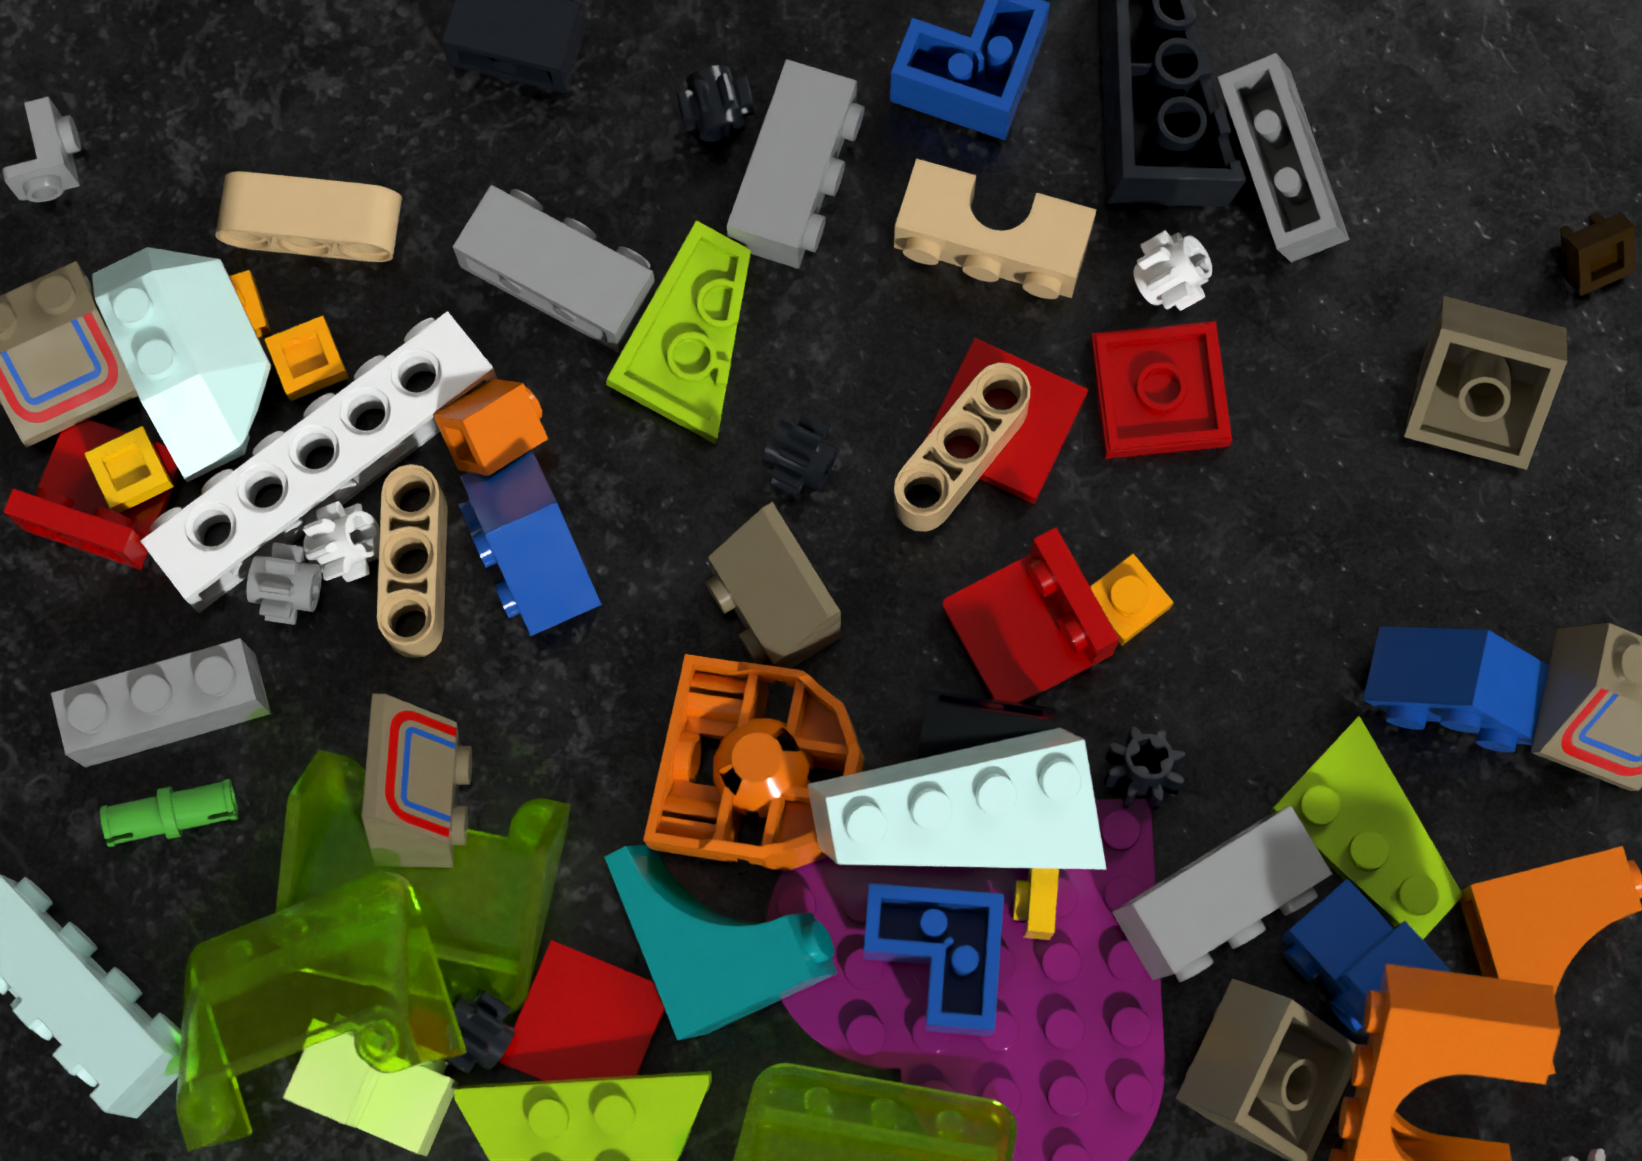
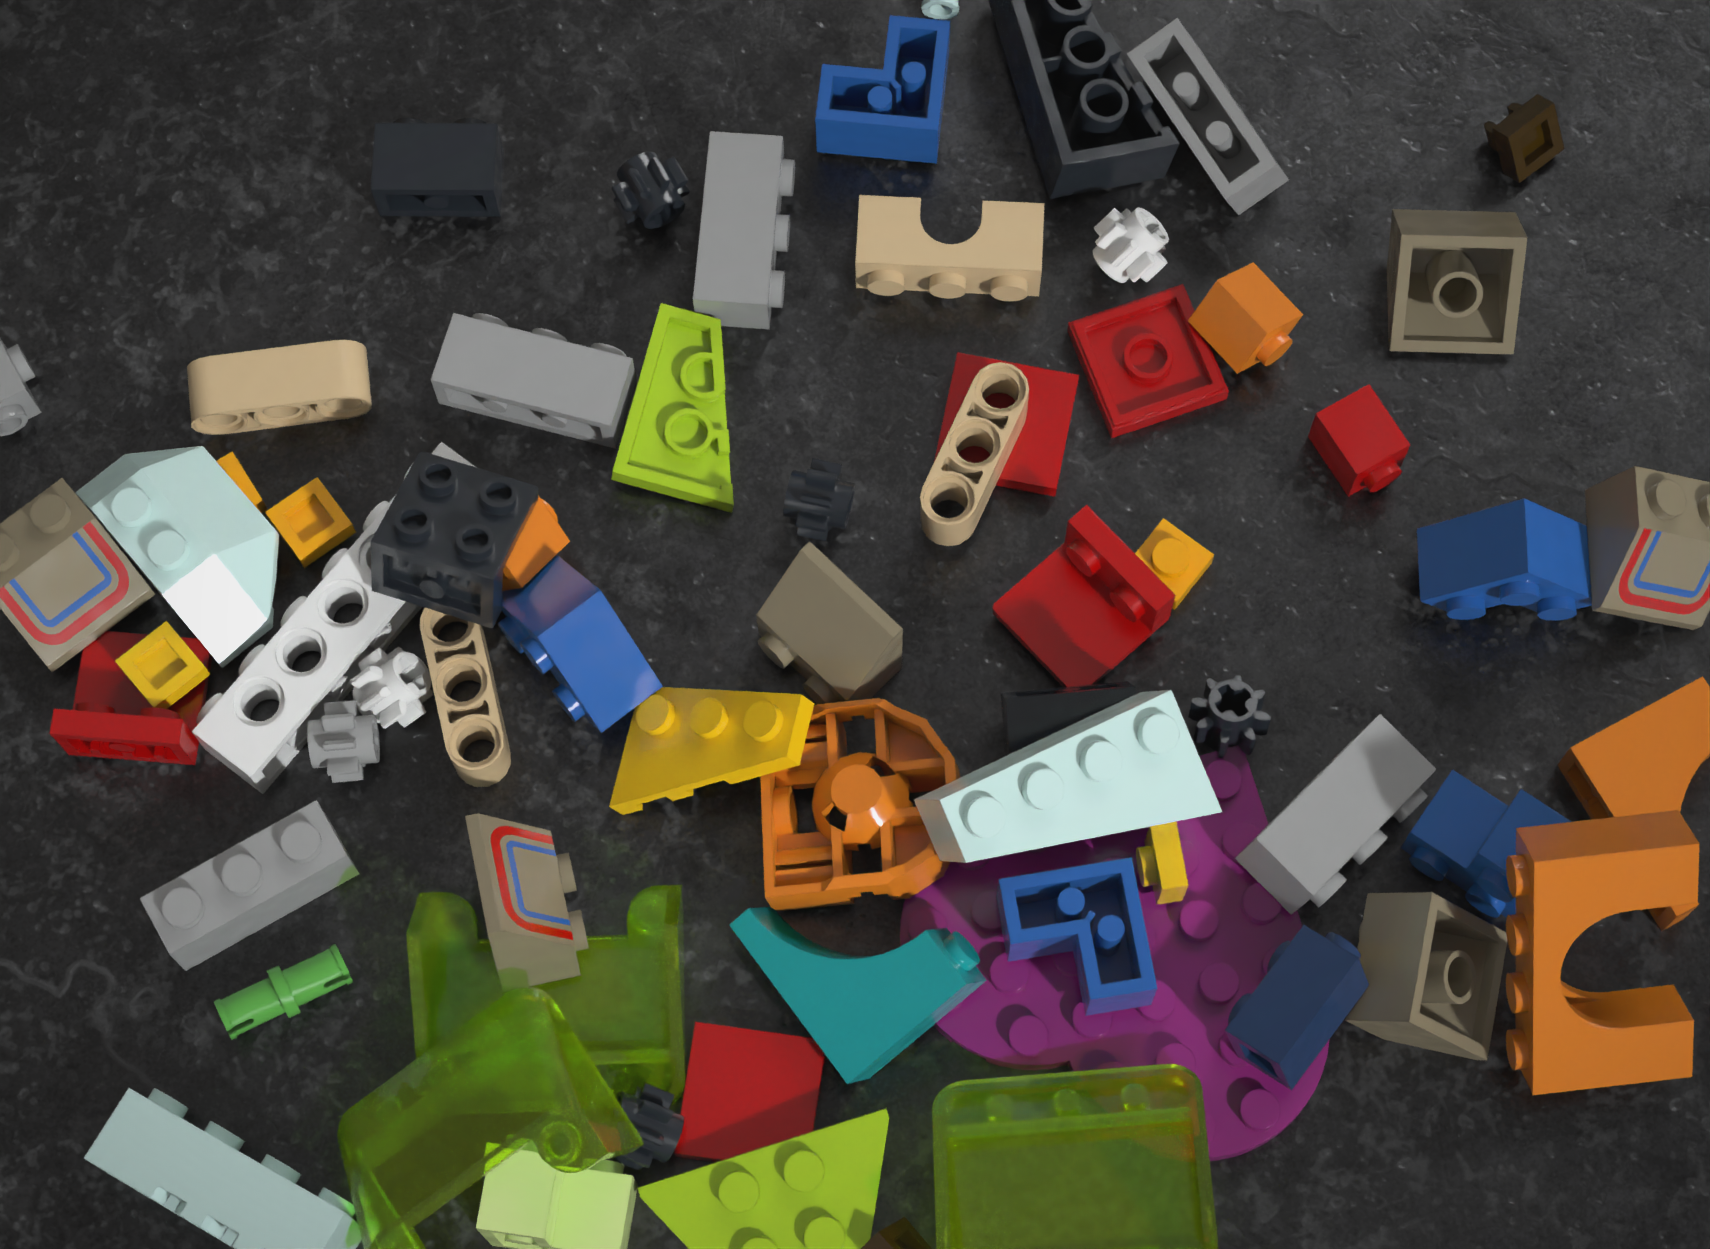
camera: 15 degrees left, 5 degrees down
lime wing [1270,716,1463,939] -> none
none -> black bracket [371,452,539,629]
none -> yellow wing [609,687,814,815]
none -> orange brick [1188,262,1303,374]
none -> dark blue brick [1225,925,1369,1090]
none -> red brick [1308,384,1410,497]

